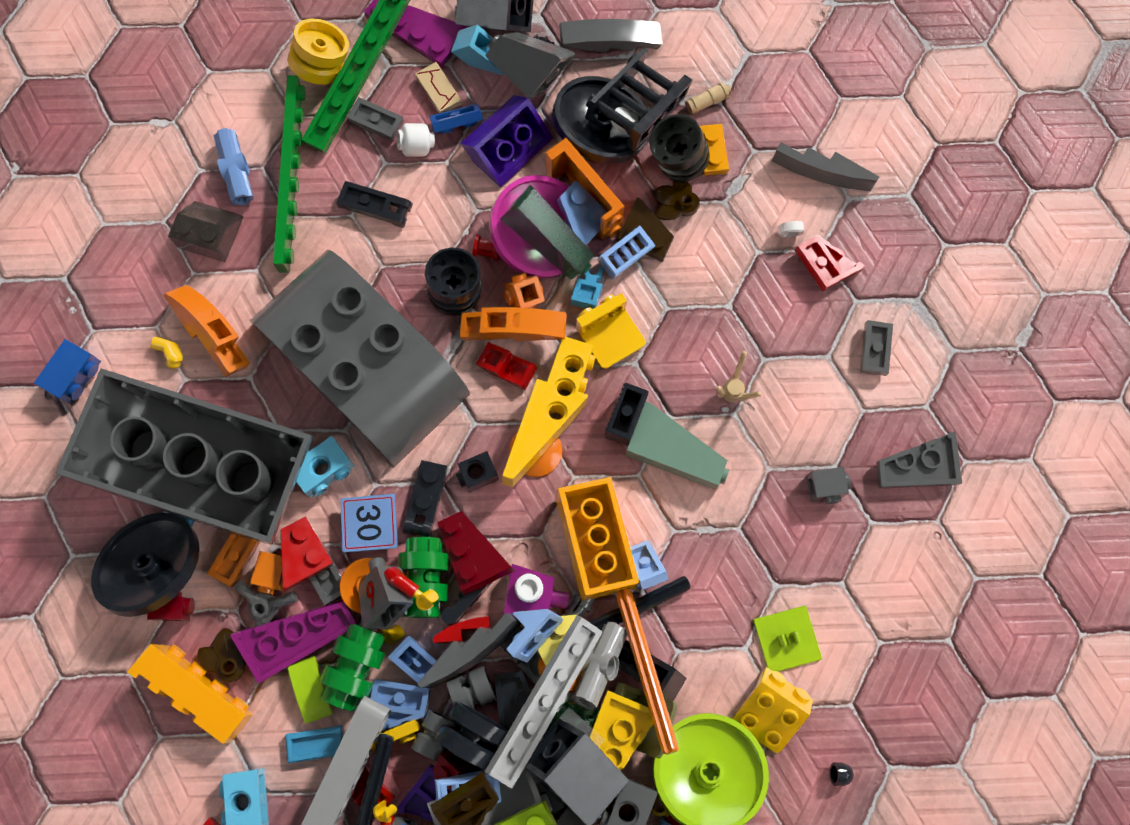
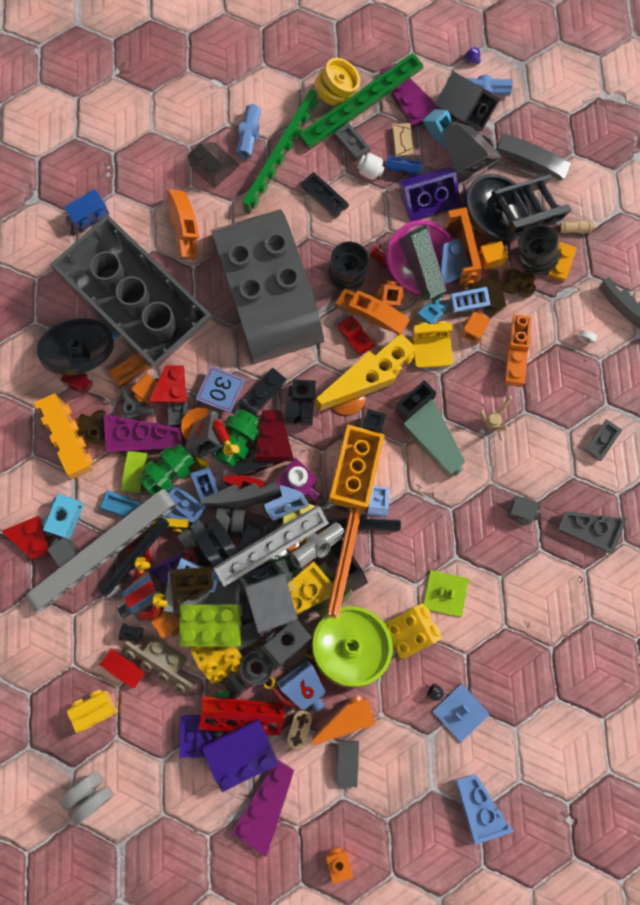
camera: 30 degrees right, 0 degrees up
yellow arm [150,336,183,369] -> none
medium azure brick [296,436,354,498] -> none
wing [795,235,865,291] -> none
none -> black wheel [285,400,314,426]
none -> black brick [362,409,386,433]
none -> medium blue piece [433,683,490,743]
none -> orange brick [461,311,491,345]
none -> light orange brick [478,241,509,270]
none -> orange slope [504,314,532,387]

